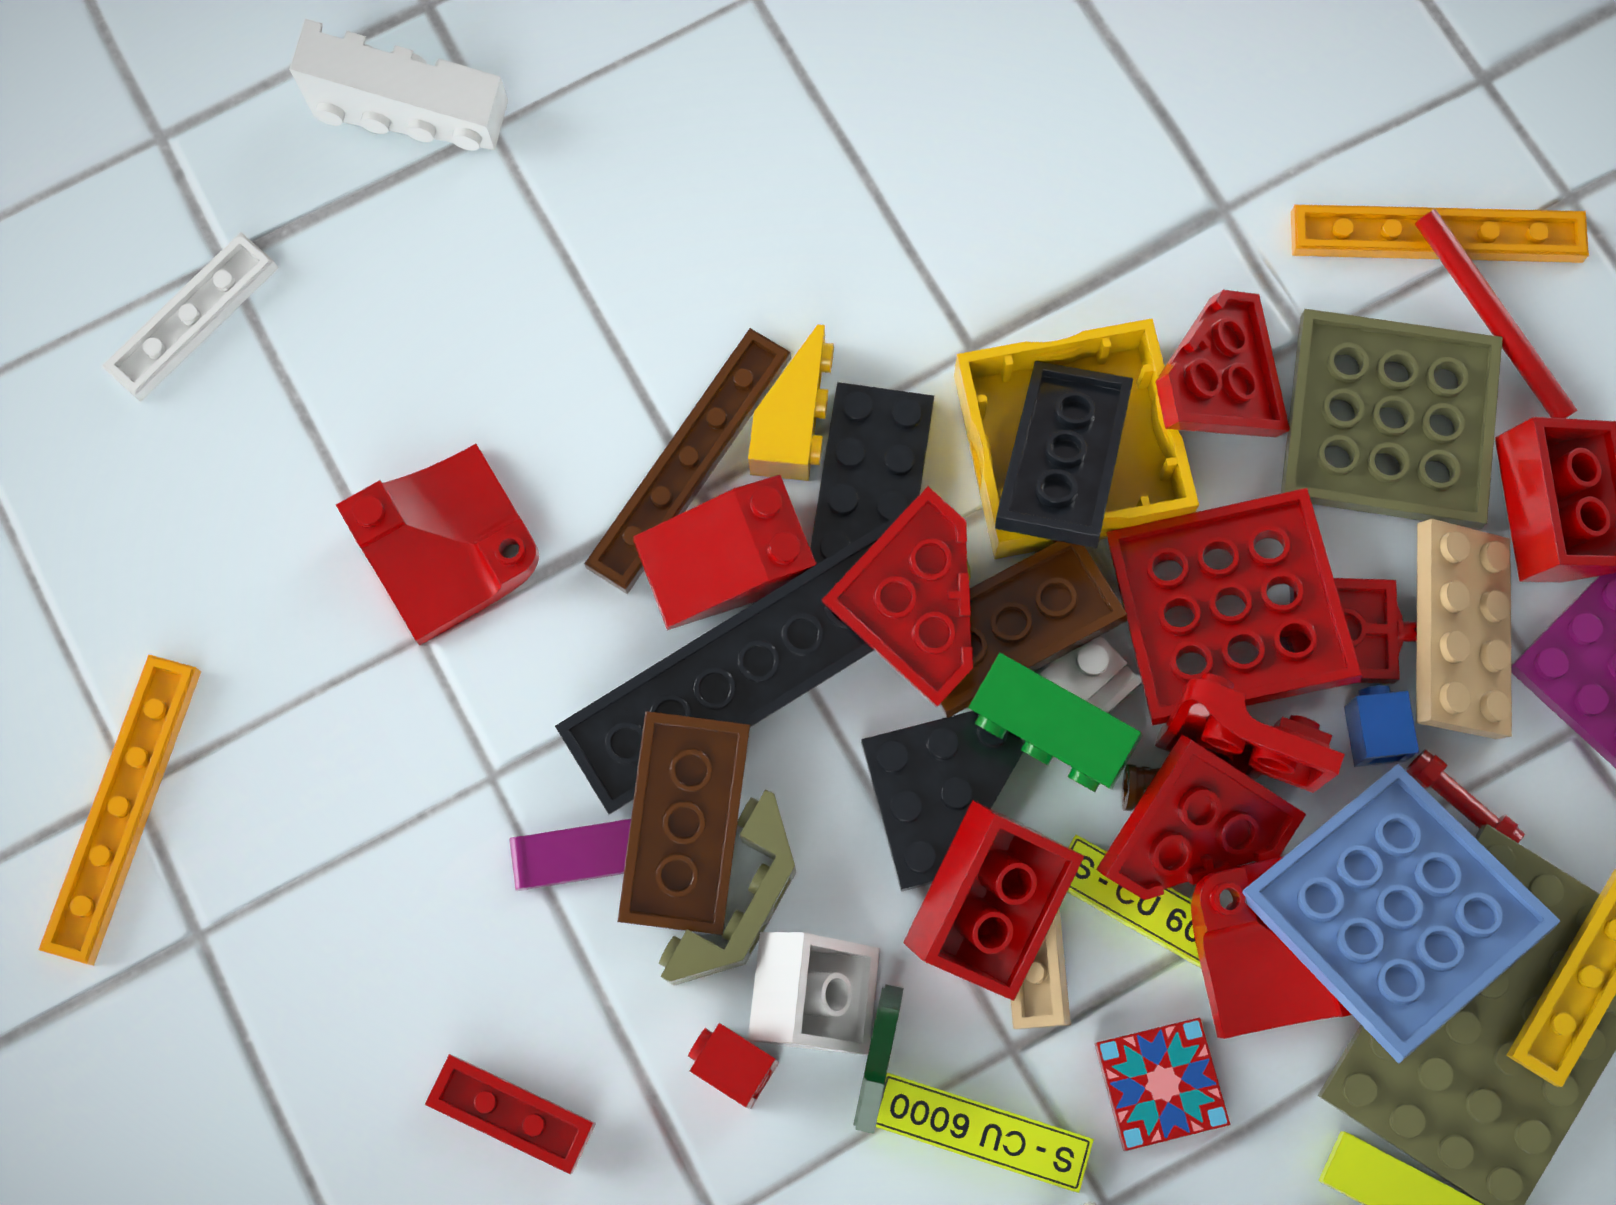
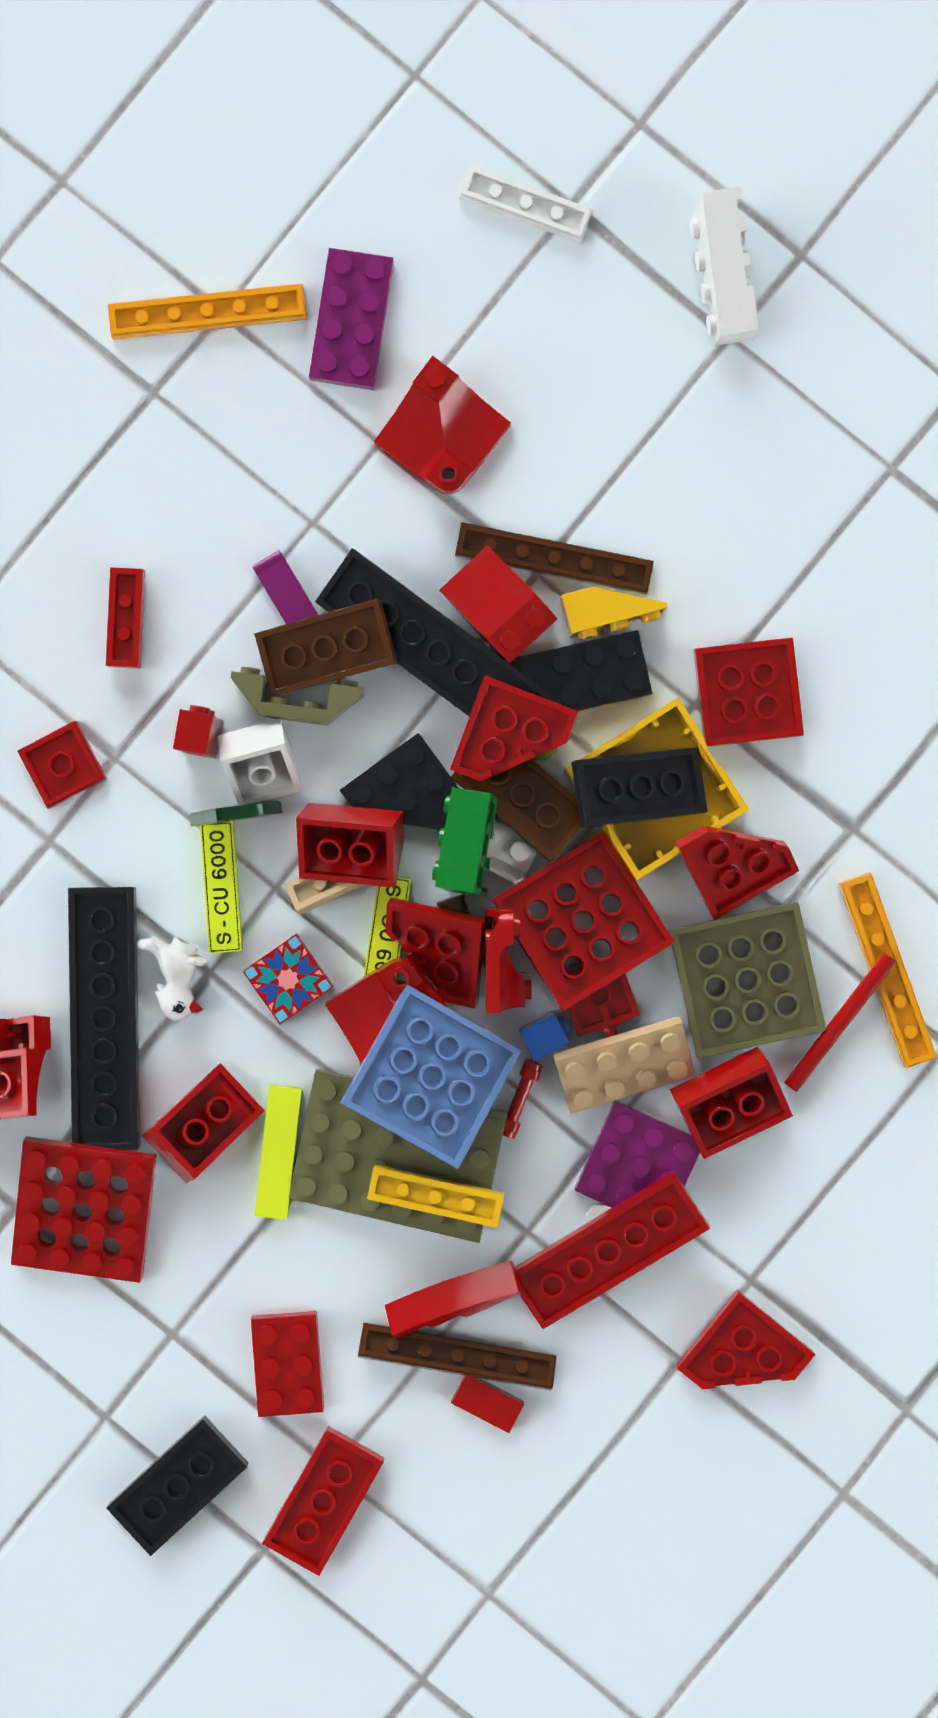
camera: 65 degrees right, 15 degrees up
none -> magenta plate [309,248,394,391]
none -> red plate [693,637,804,747]

